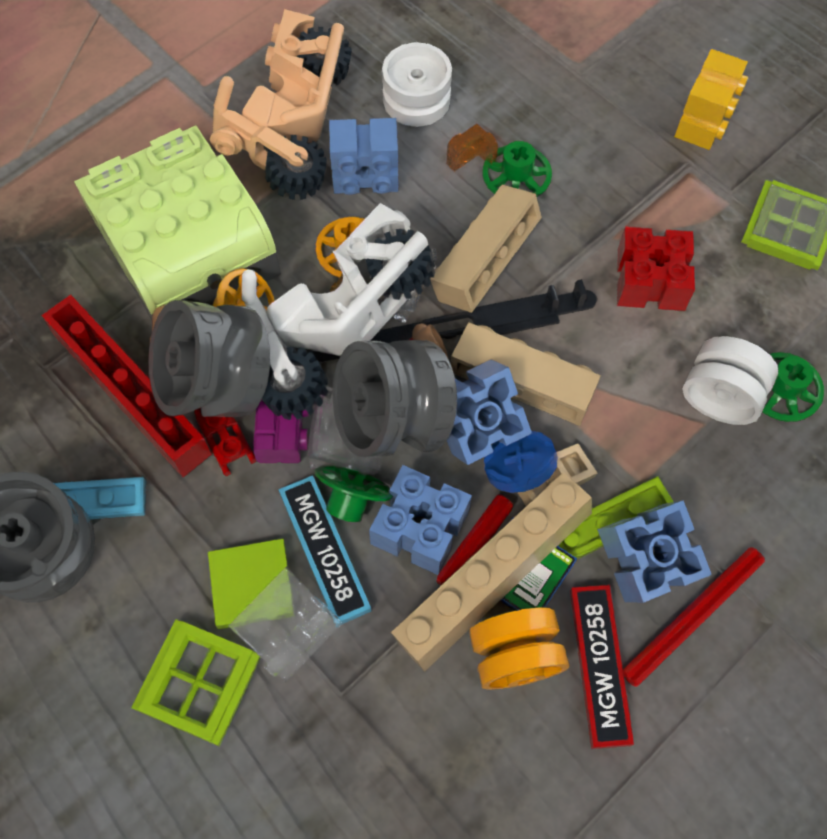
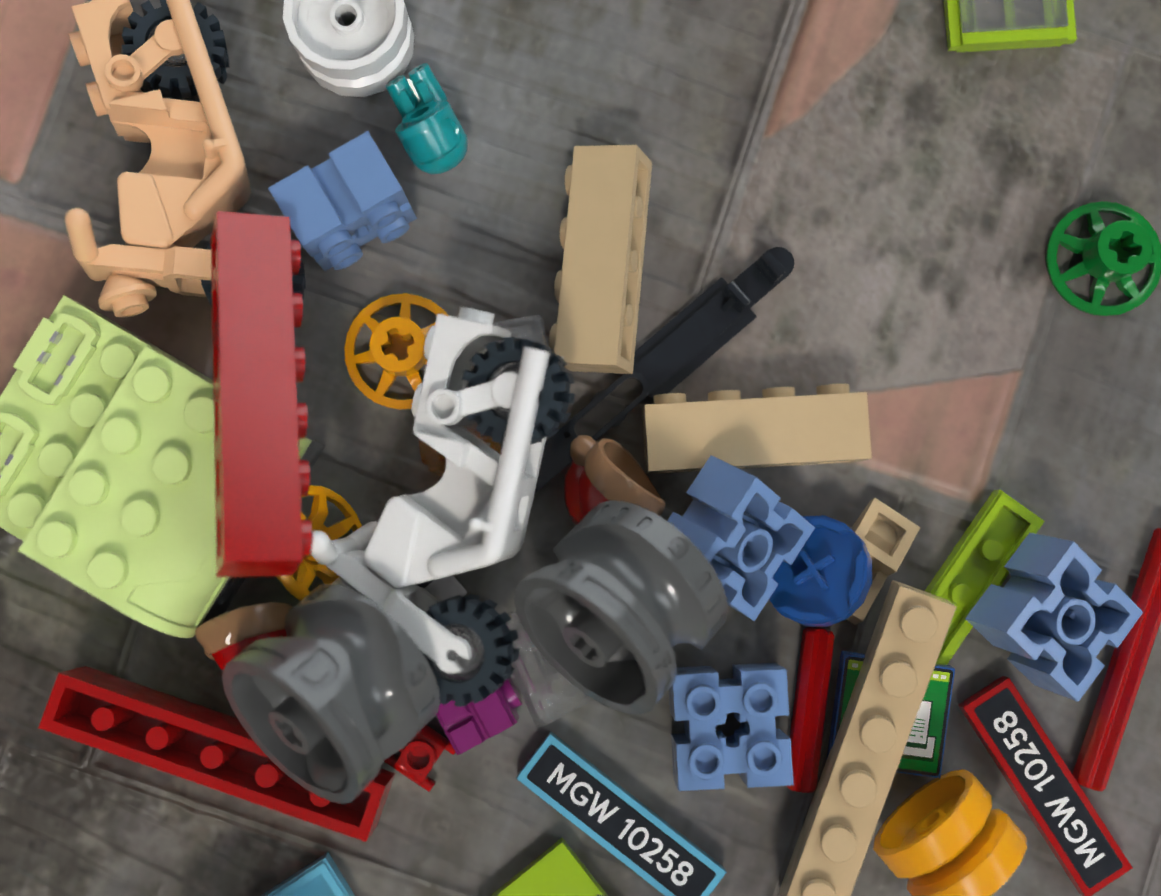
camera: 30 degrees left, 20 degrees up
green wheel [315,465,393,522] -> none
clear orange bracket [446,124,498,172] -> none
green wheel [482,141,552,197] -> none
red brick [617,226,695,311] -> none
white wheel [682,336,778,425] -> none
none -> brick [211,211,313,577]
none -> teal piece [385,63,468,175]

